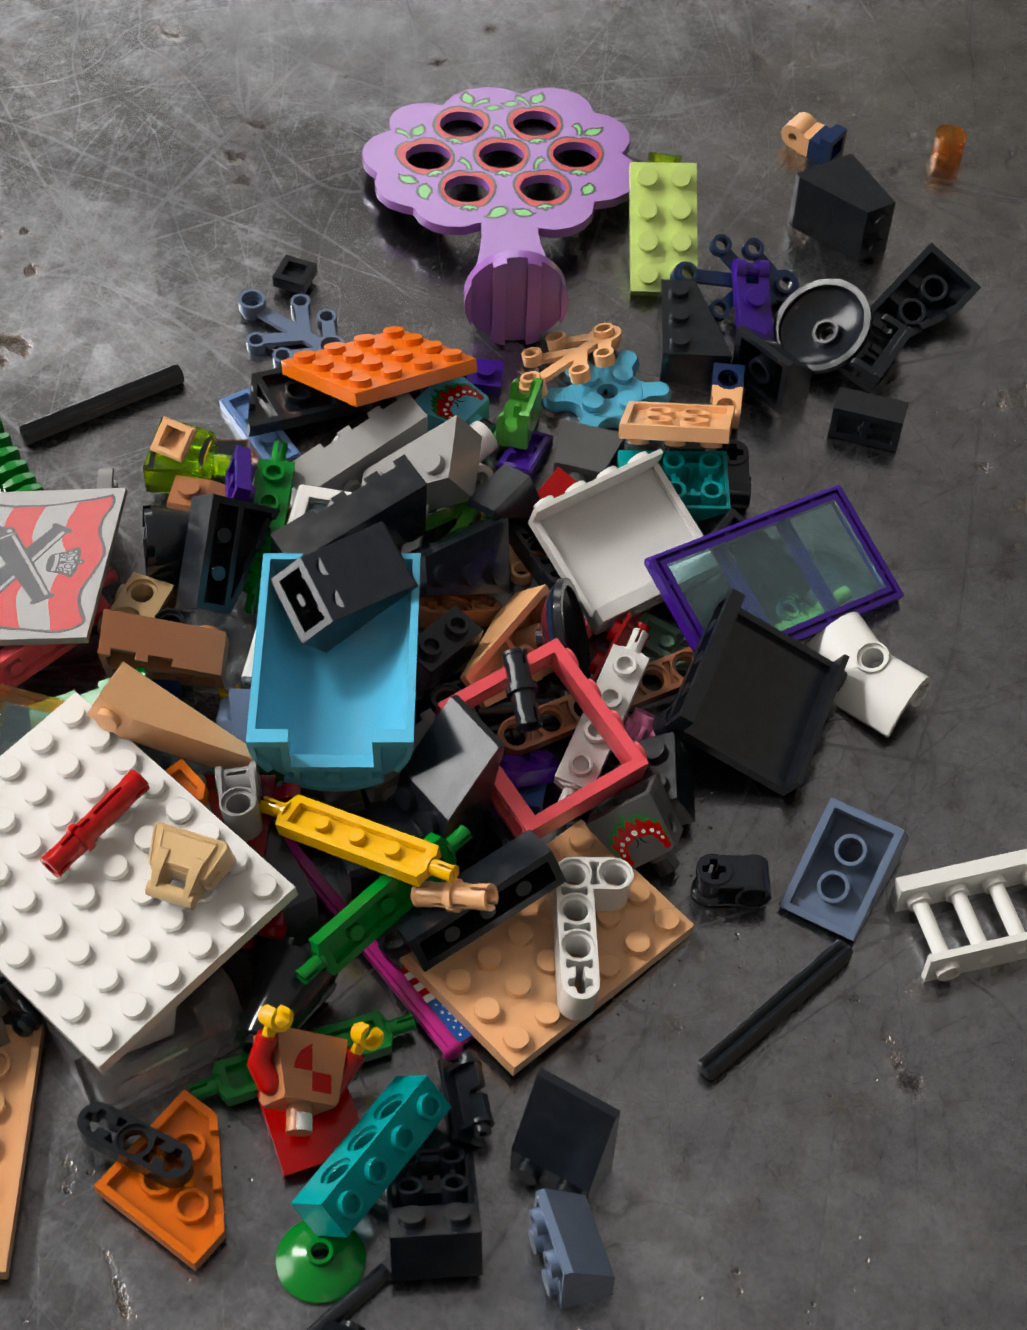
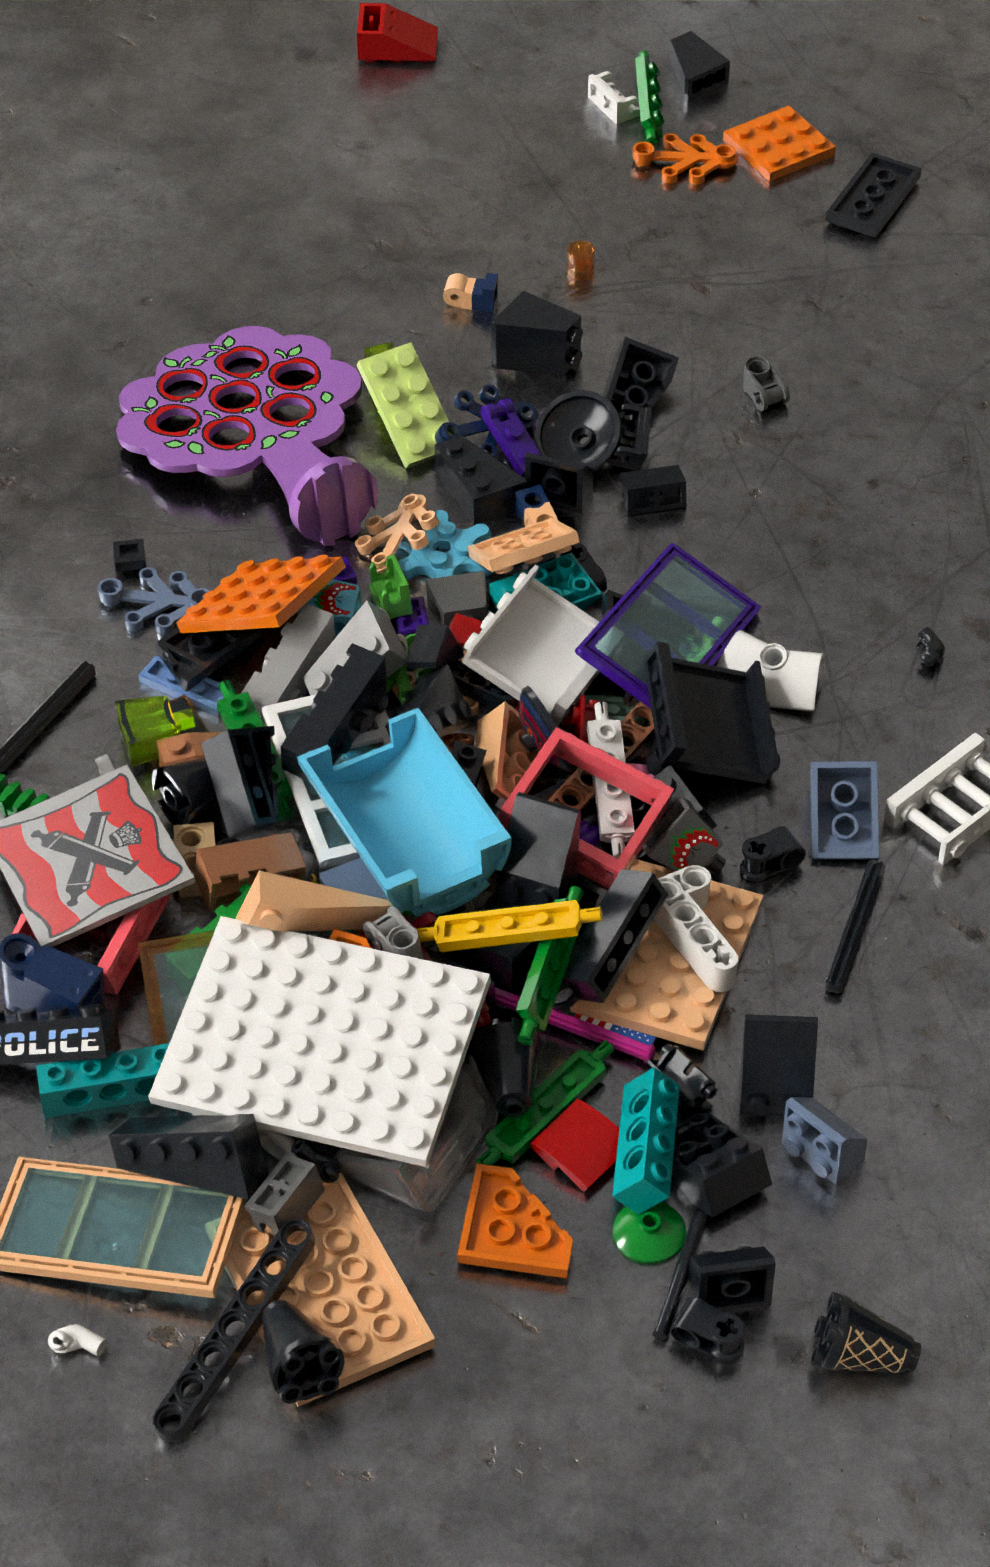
camera: 25 degrees left, 5 degrees down
red pin [40,769,150,878] -> none
black beam [77,1102,195,1188] -> none
tan piece [145,822,237,910] -> none
light nougat slope [149,416,197,463] -> none
dark purple plate [225,445,256,503] -> none
torso [247,1005,384,1137] -> none
black slope [270,522,418,653] -> none
light nougat pin [411,878,498,913] -> none
black pin [501,647,543,732] -> none

